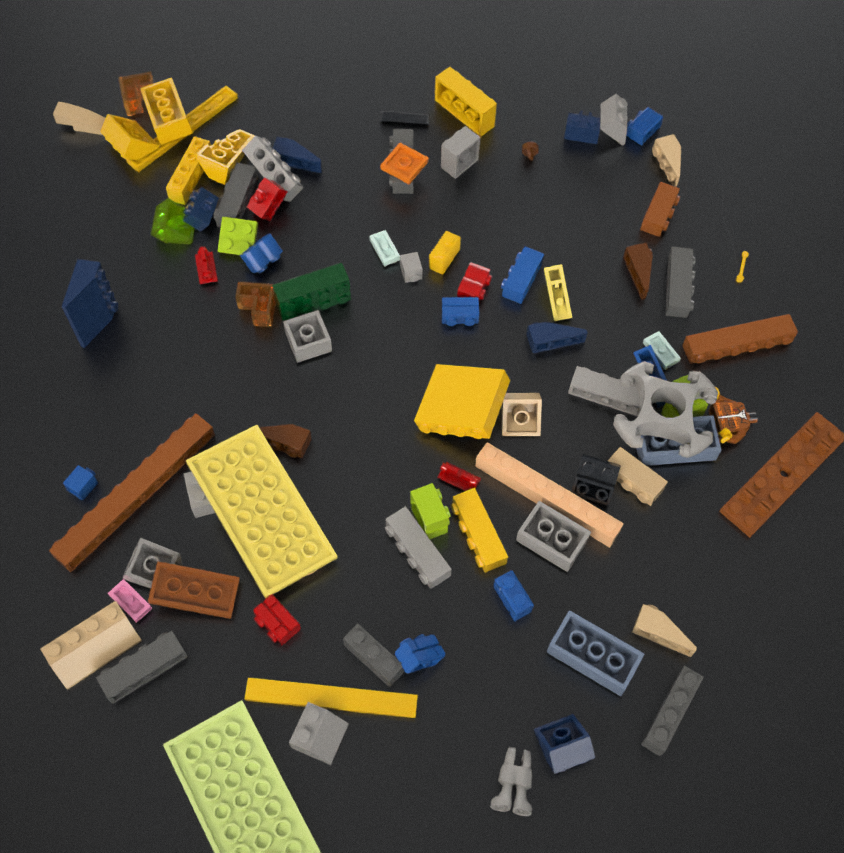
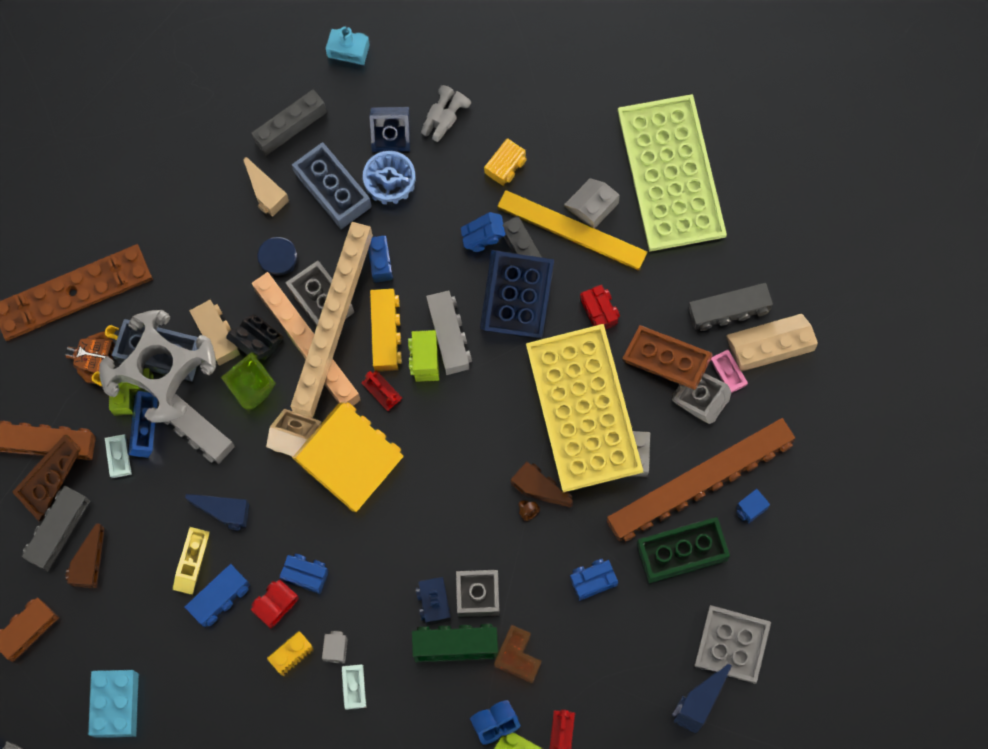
camera: 155 degrees left, 10 degrees up
none -> reddish brown wing [12,435,81,521]
none -> medium azure brick [89,670,139,738]
none -> clear neon green slope [221,352,276,410]
none -> dark blue tile [257,237,297,276]
none -> tan brick [291,222,373,418]
none -> medium azure brick [326,27,370,65]
none -> light blue gear [363,151,416,204]
none -> dark blue brick [416,577,451,626]
none -> dark blue slope [480,250,554,338]
none -> yellow brick [484,138,526,186]
none -> reddish brown tile [518,500,540,520]
none -> blue brick [570,559,618,601]
none -> dark green brick [637,517,730,583]
none -> light grey plate [694,605,771,684]

